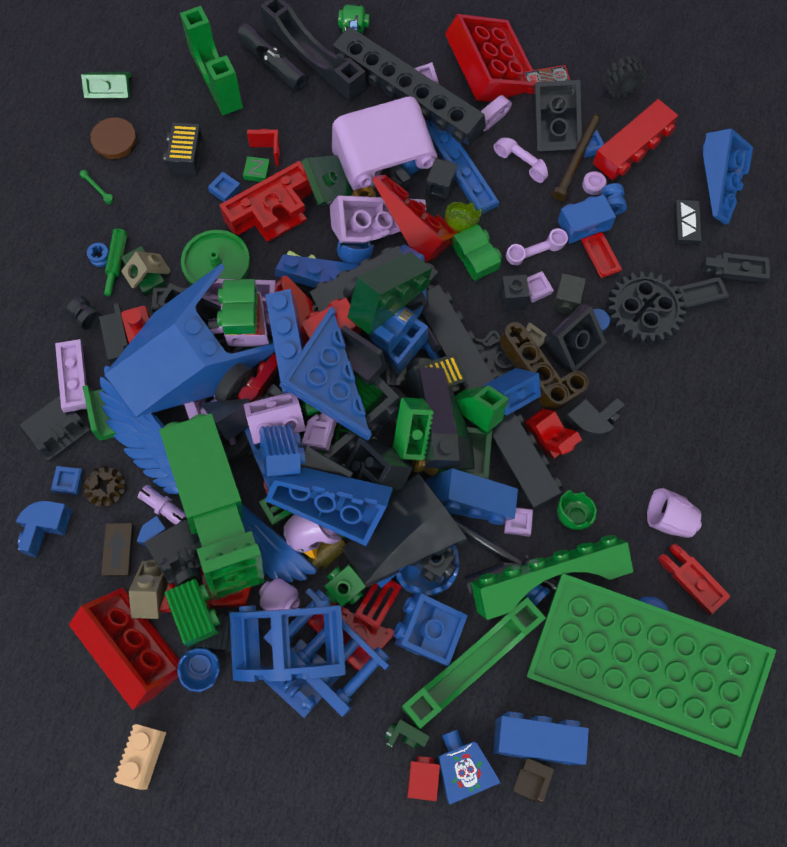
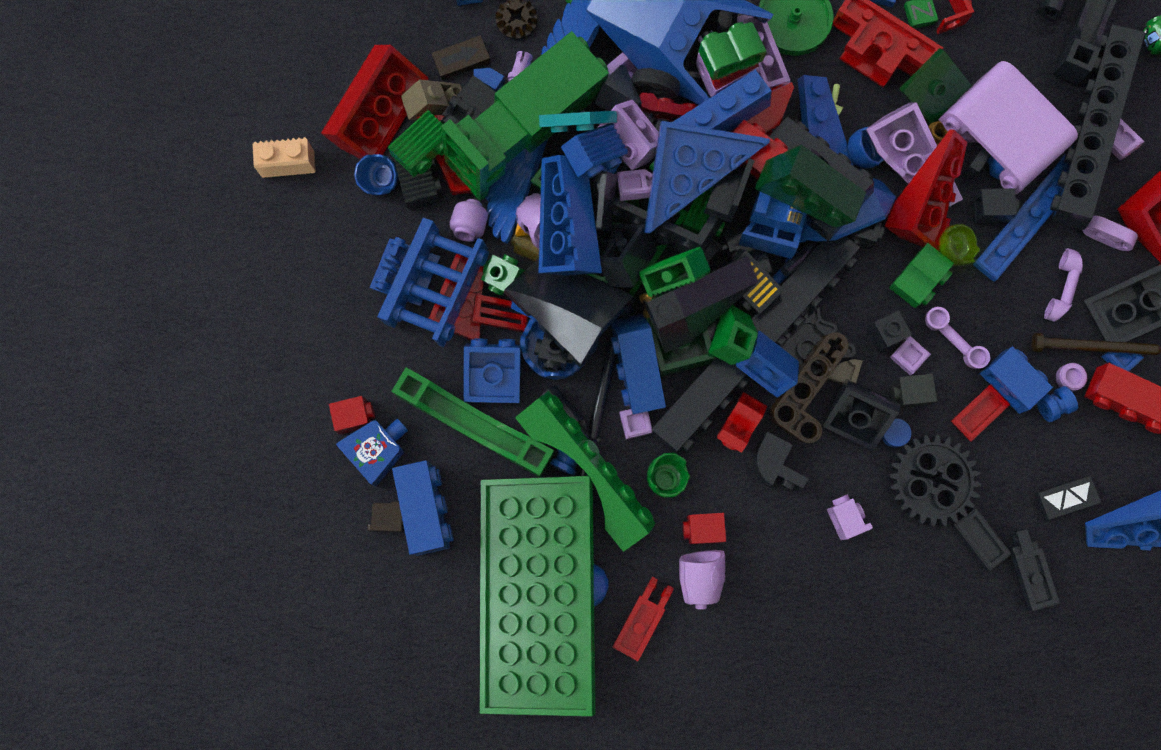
camera: 70 degrees right, 10 degrees up
blue window [230,600,345,682] -> none
dark green bracket [384,720,430,749] -> none
none -> teal wing [539,111,617,132]
none -> red brick [683,513,726,545]
none -> lavender brick [827,494,873,540]

